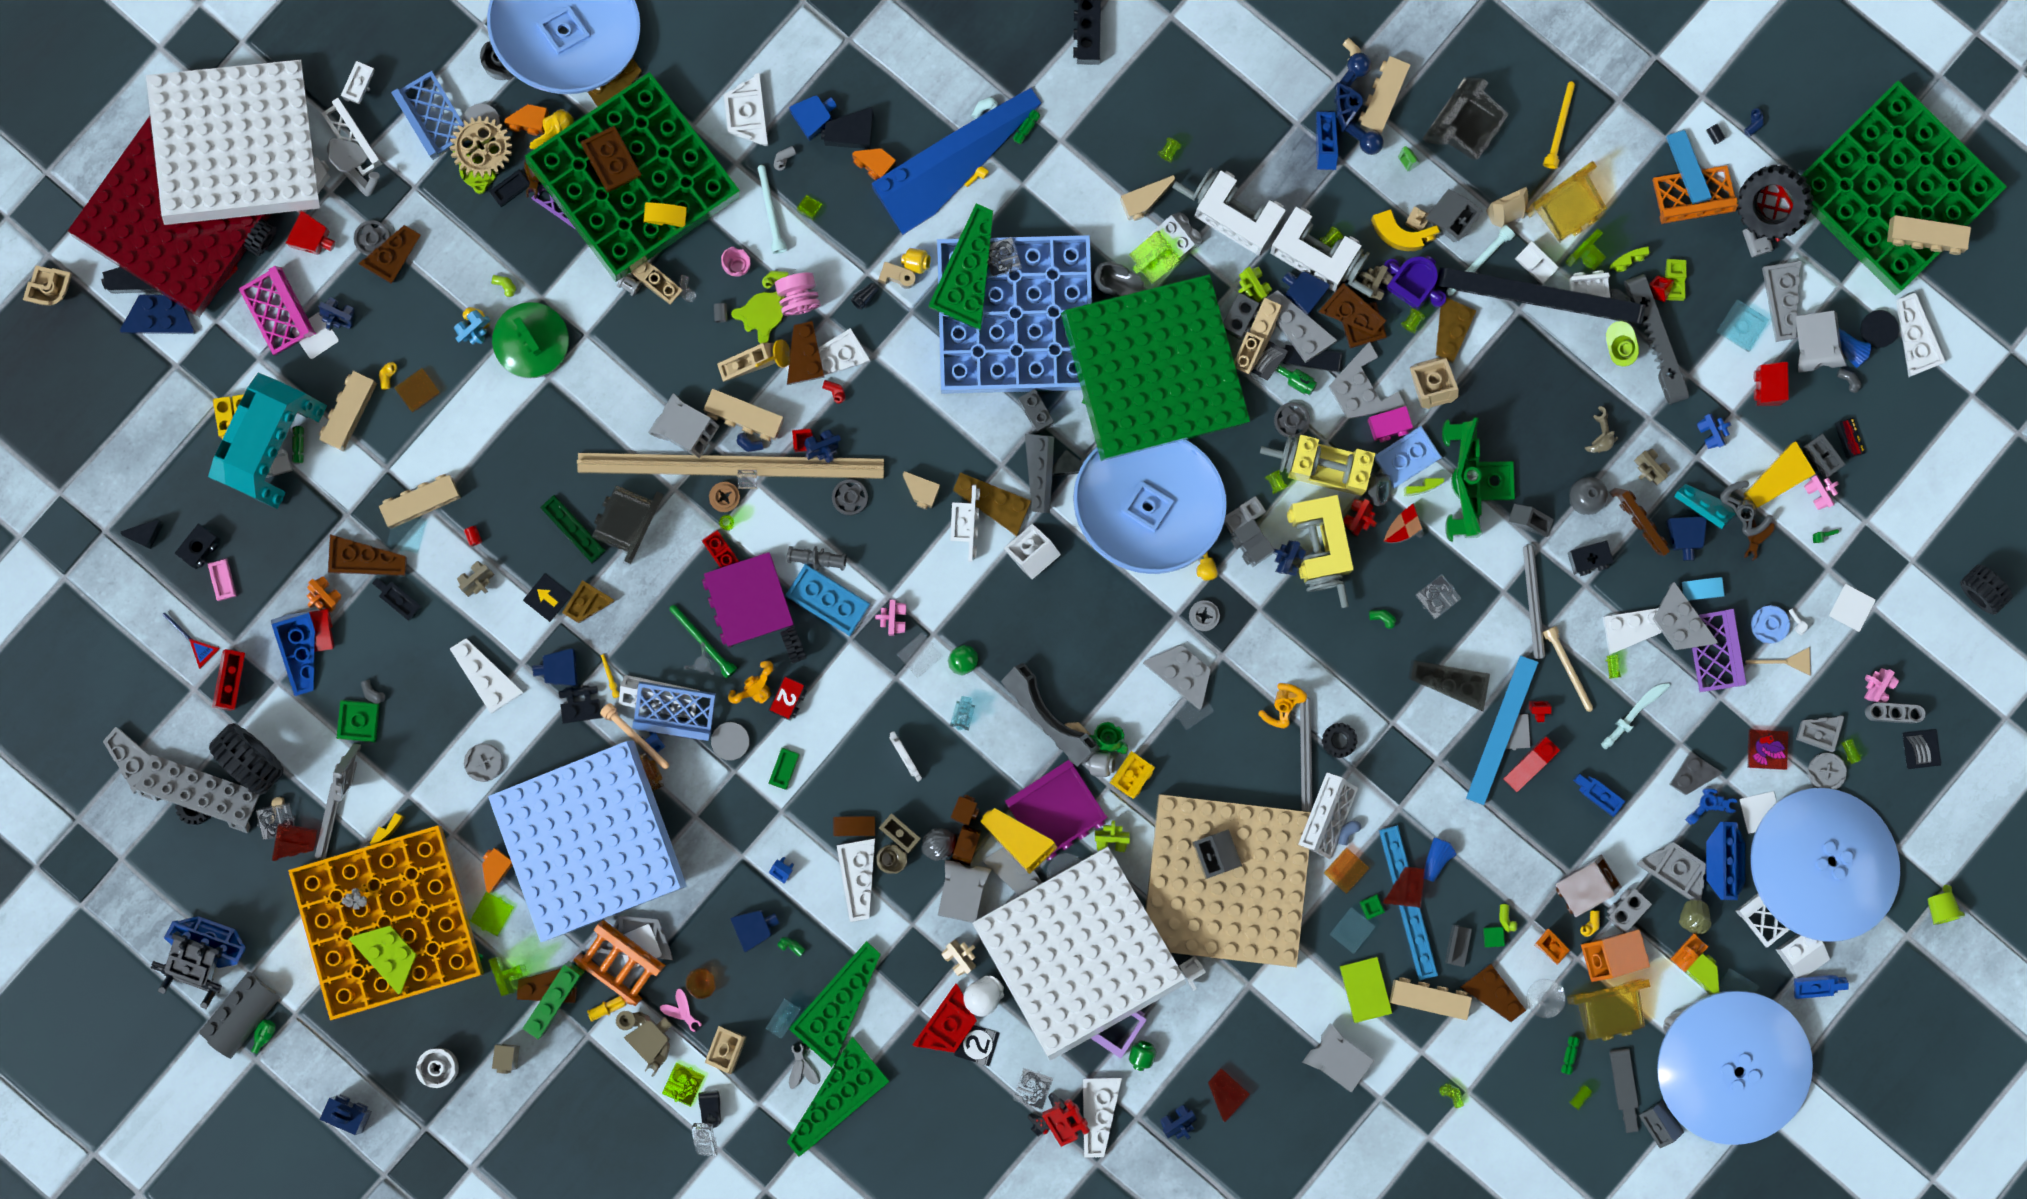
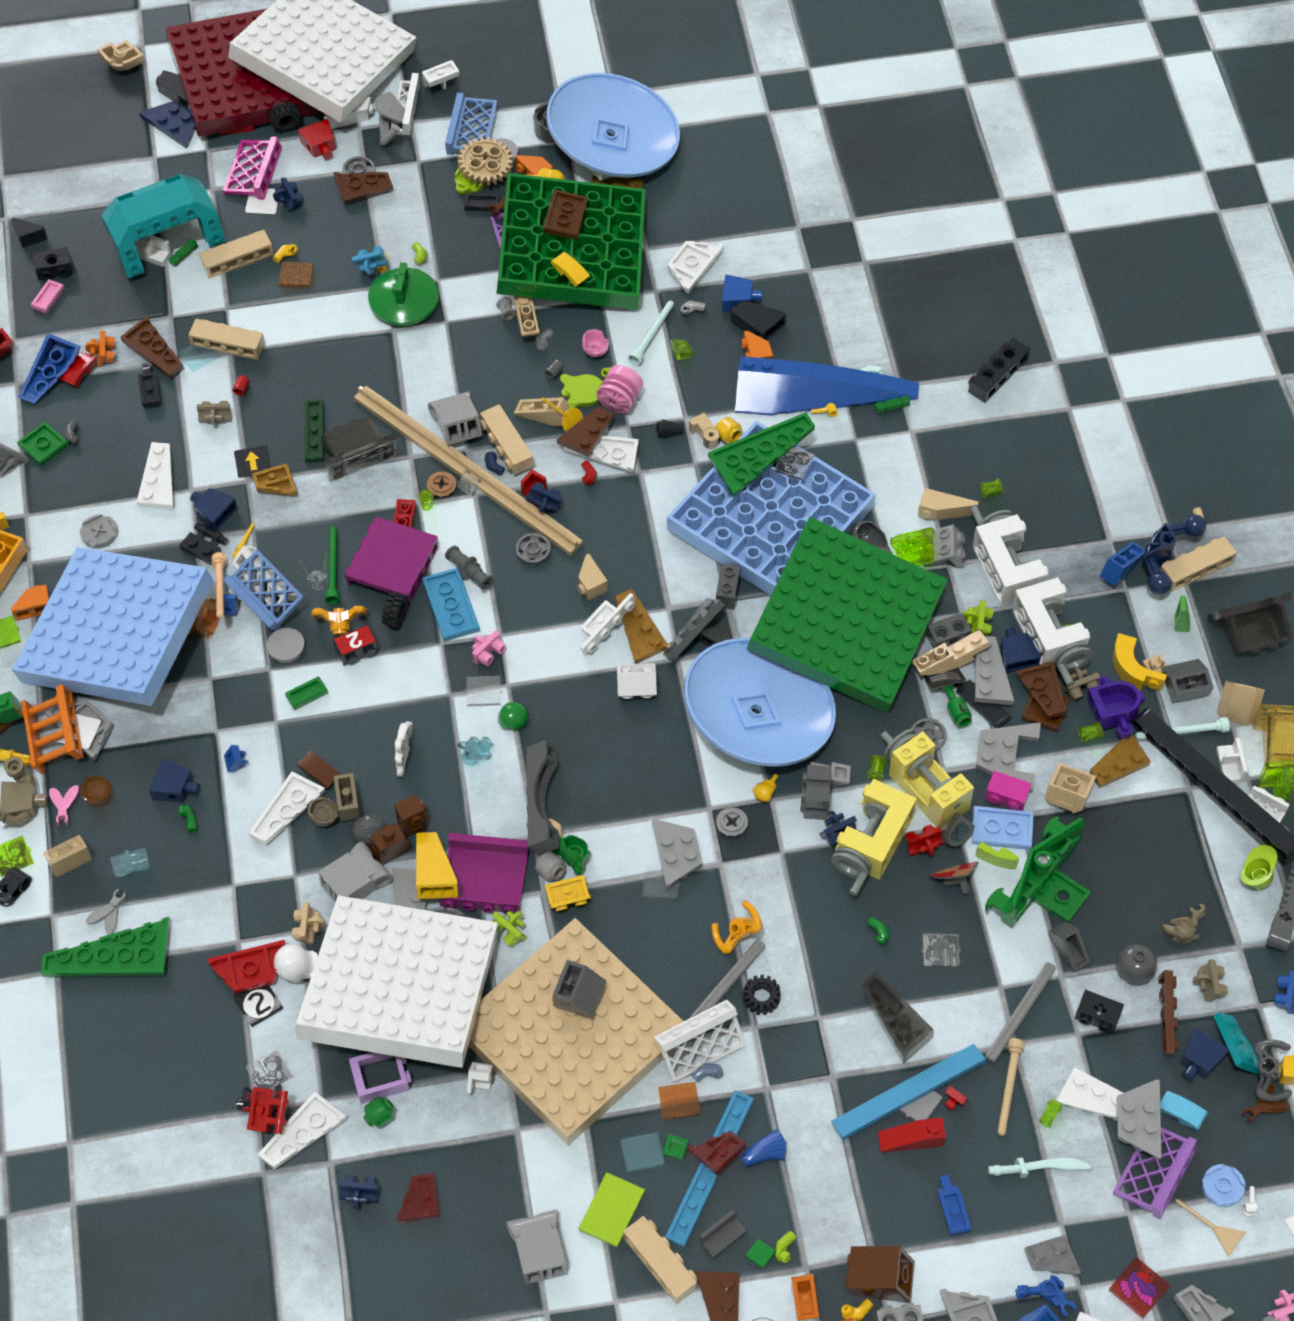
camera: 45 degrees right, 25 degrees down
green wing [789,941,881,1067] -> none

